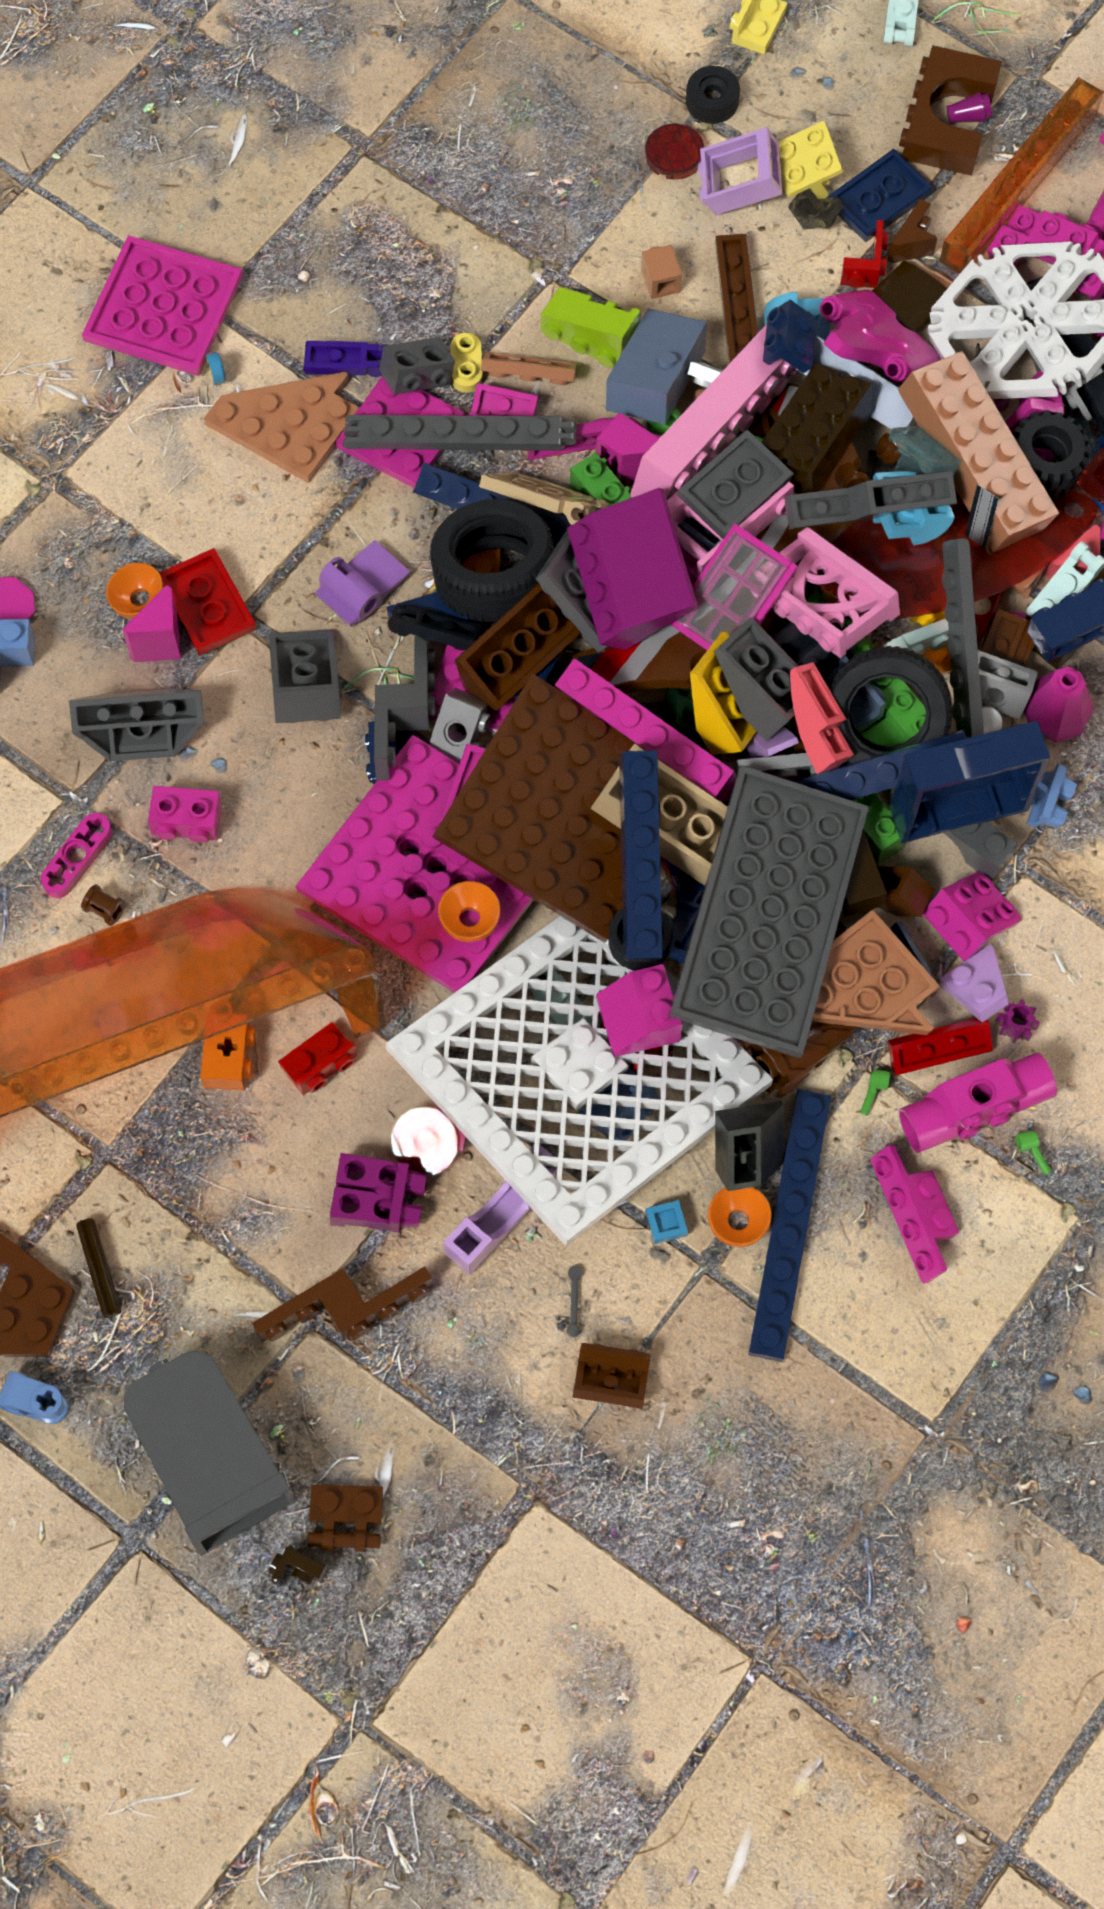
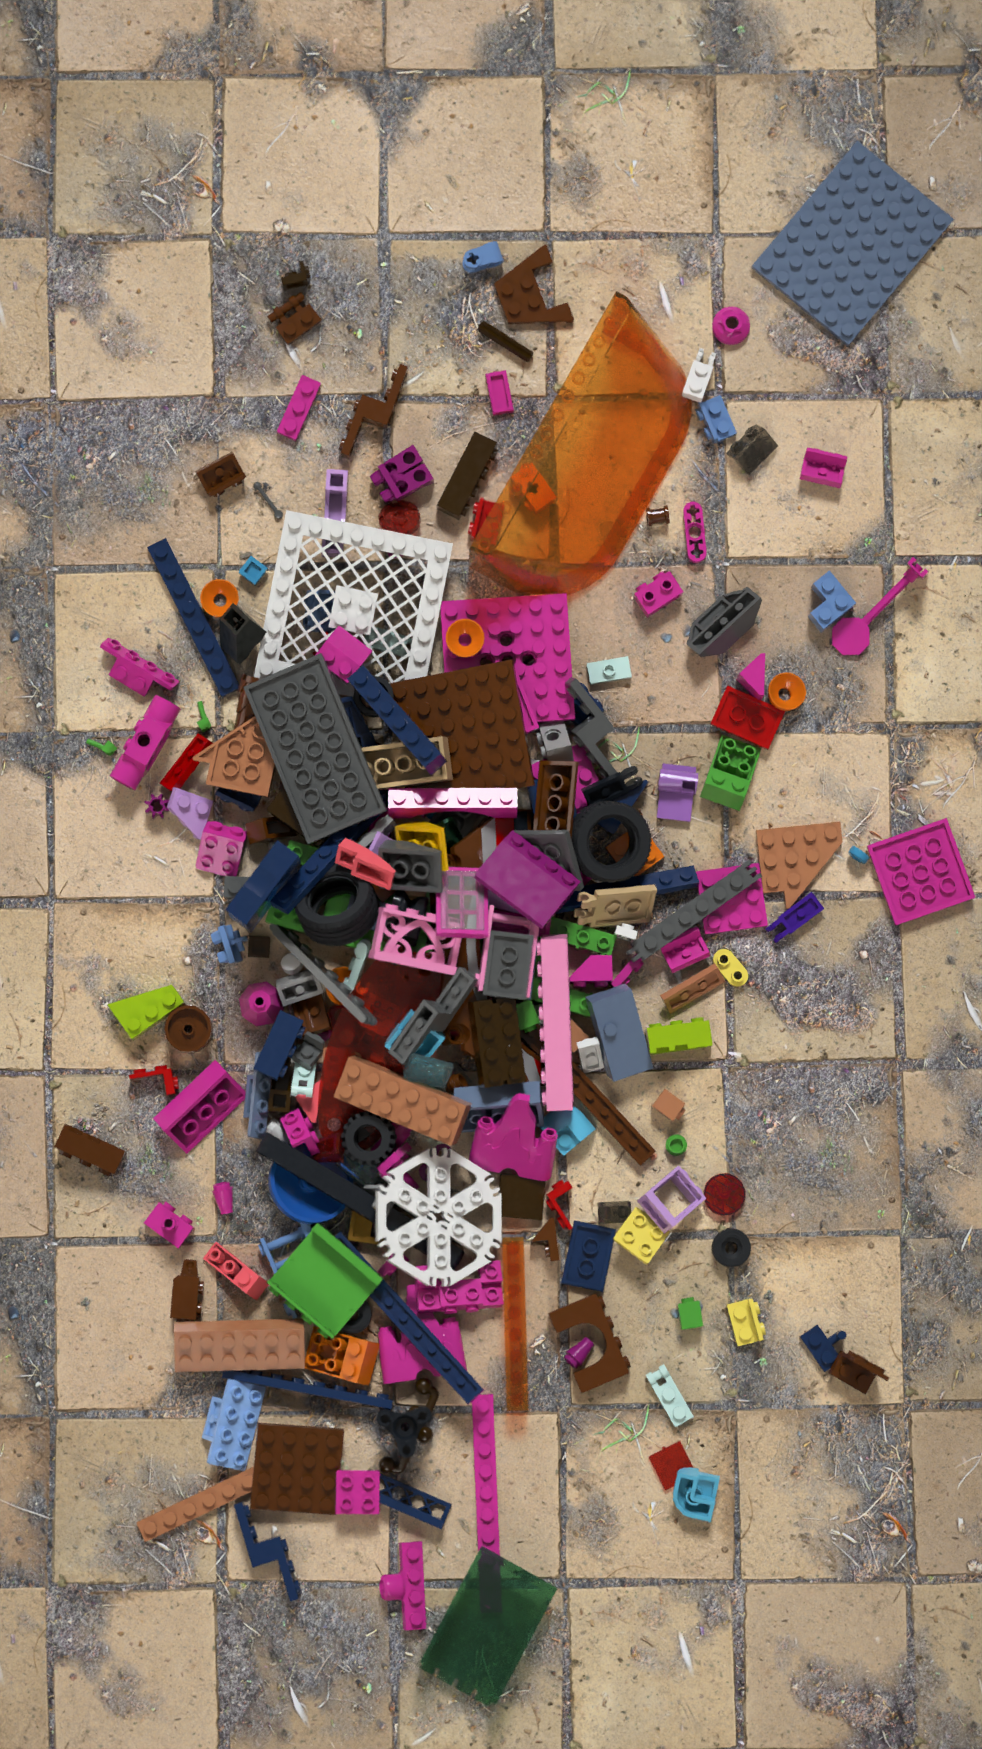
camera: 135 degrees right, 15 degrees up
dark grey piece [124,1351,296,1556] -> none
dark grey slope [269,630,341,723] -> none
dark grey brick [379,337,455,395] -> none
dark blue bracket [763,299,817,373] -> none
sticker [965,485,998,548] -> none
none -> dark pink plate [277,375,321,441]
none -> dark grey bracket [292,1031,325,1070]
none -> dark brown brick [437,432,499,520]
none -> dark pink tile [485,370,514,416]
none -> light aqua plate [586,656,632,685]
none -> white plate [614,923,638,943]
none -> bright green plate [665,1134,687,1156]
none -> bright green brick [677,1297,703,1330]
none -> bright green slope [700,734,762,811]

